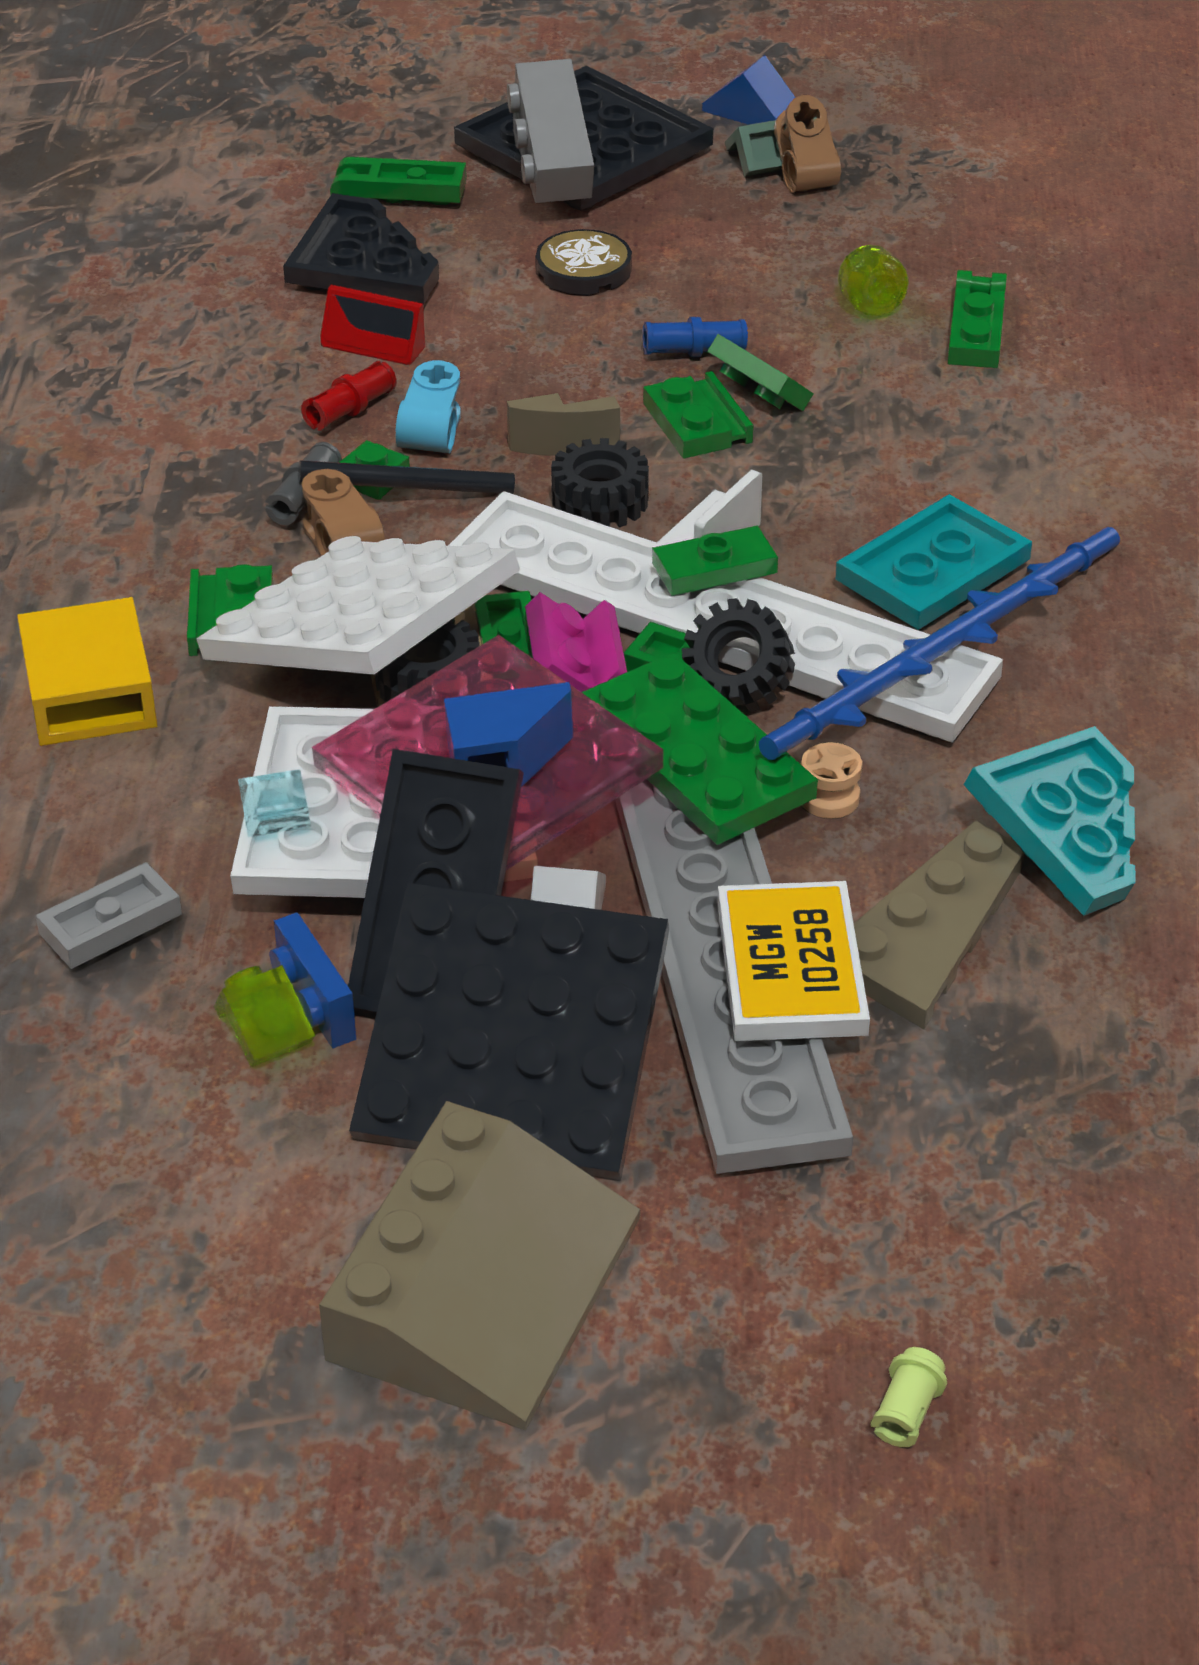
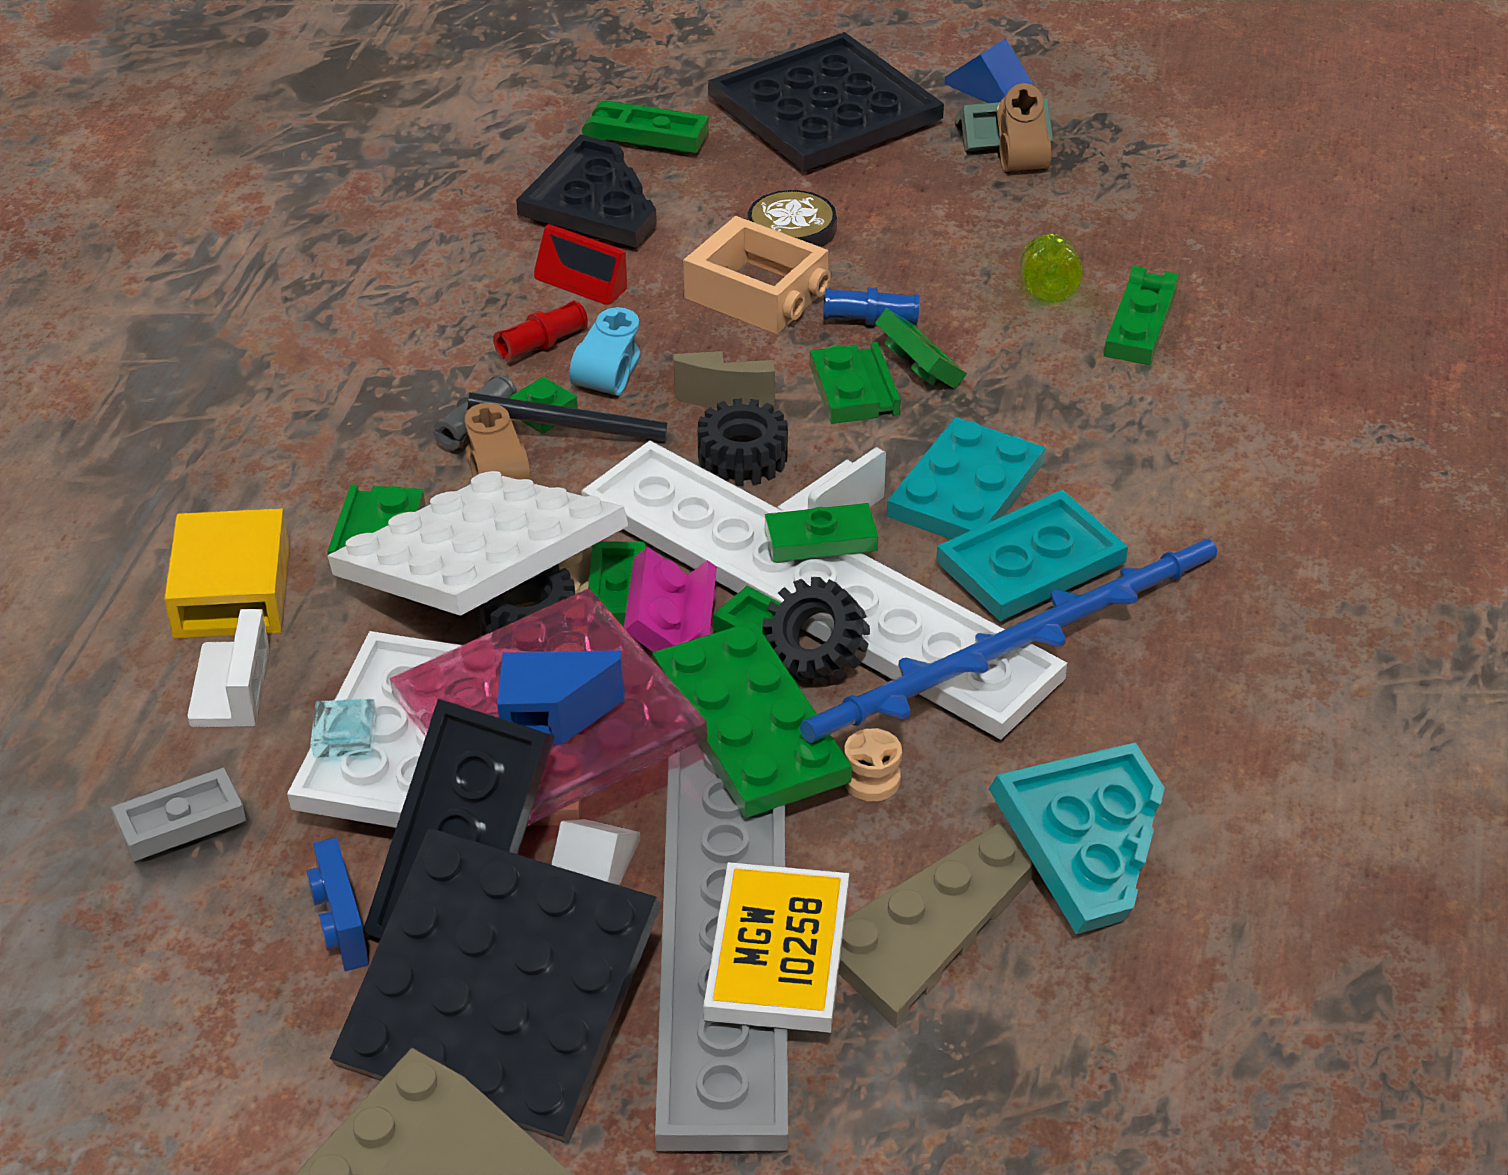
camera: 10 degrees right, 0 degrees up
clear neon green bracket [214,965,315,1067] -> none
light grey wedge [507,59,594,203] -> none
none -> white panel [188,609,269,727]
none -> light nougat window [683,216,831,334]
none -> teal plate [886,417,1046,539]

